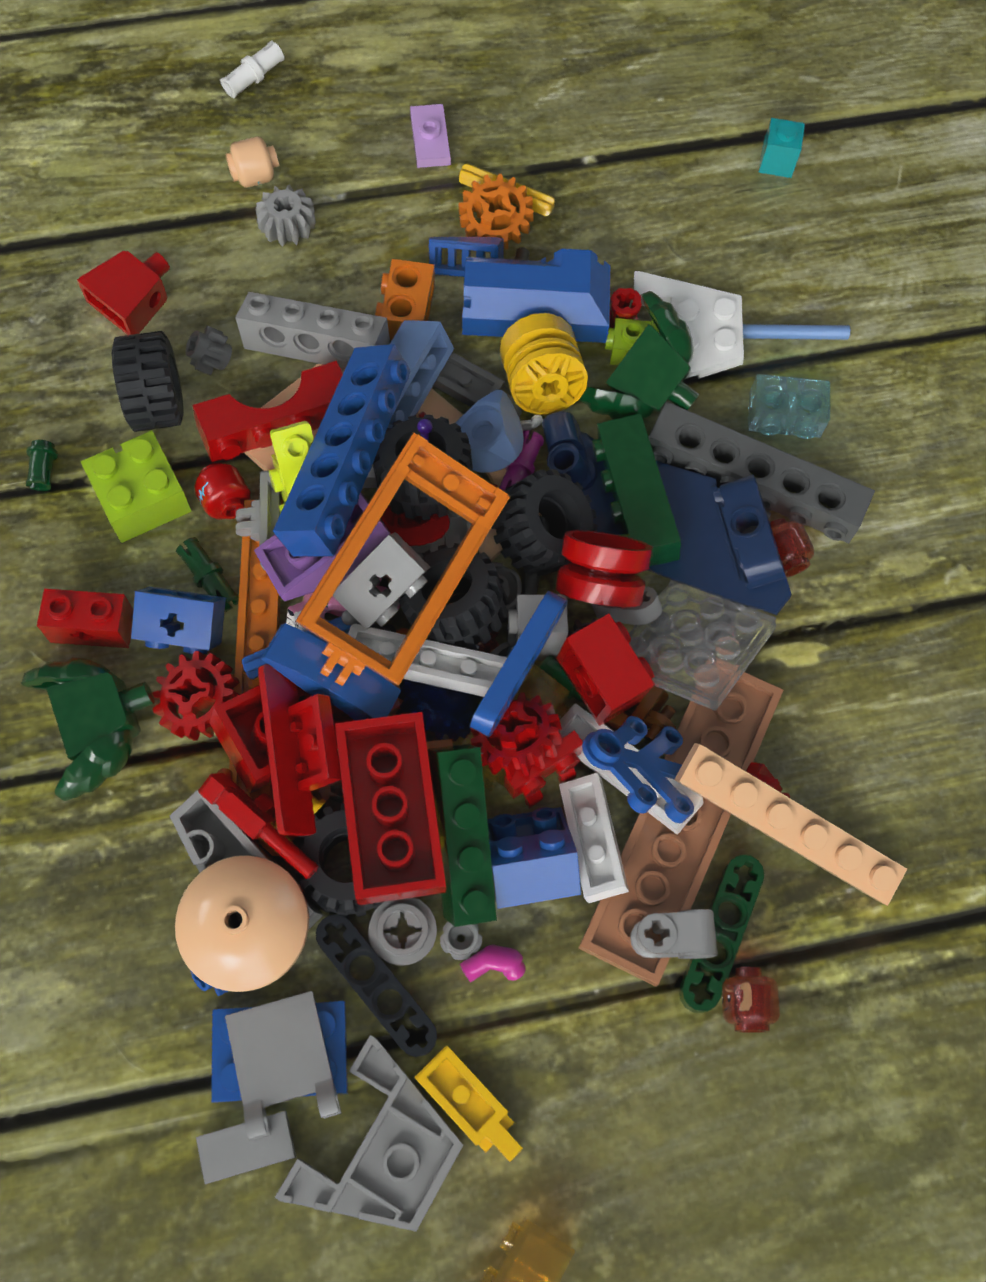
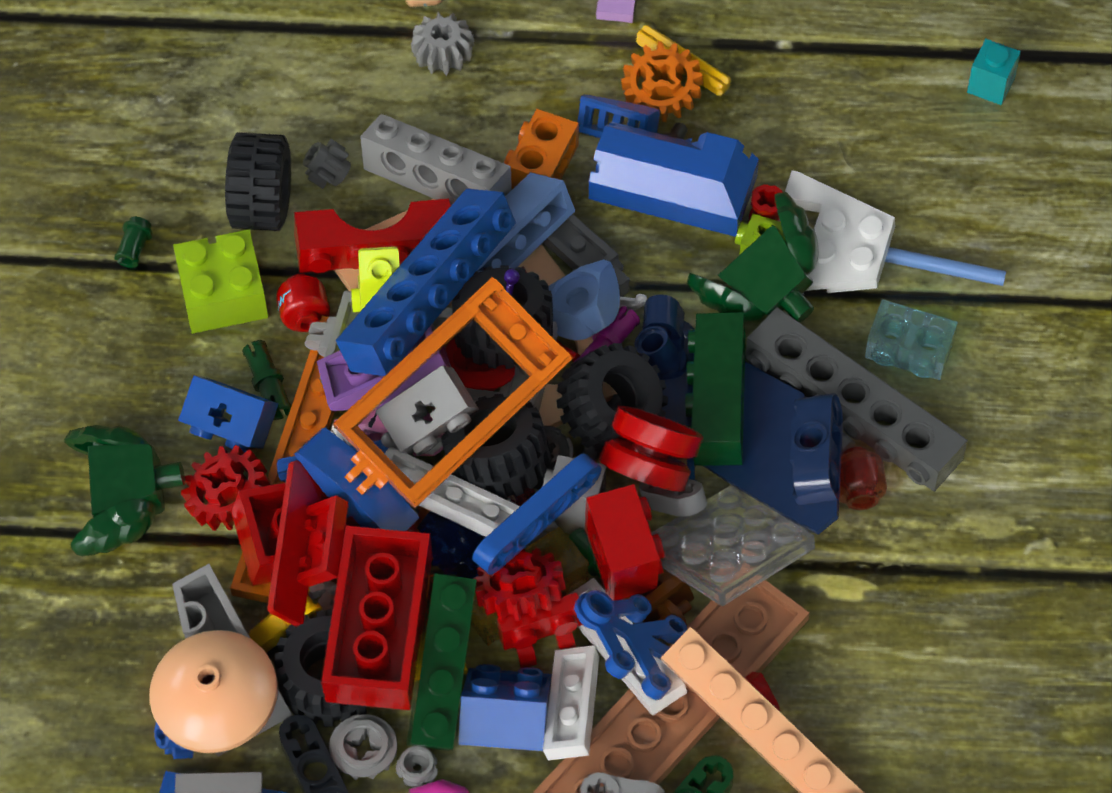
camera: 20 degrees right, 10 degrees down
red brick [37,588,134,648] -> none
red torso [77,251,170,335] -> none
red piece [198,768,319,879] -> none
yellow wheel [500,313,588,415] -> none

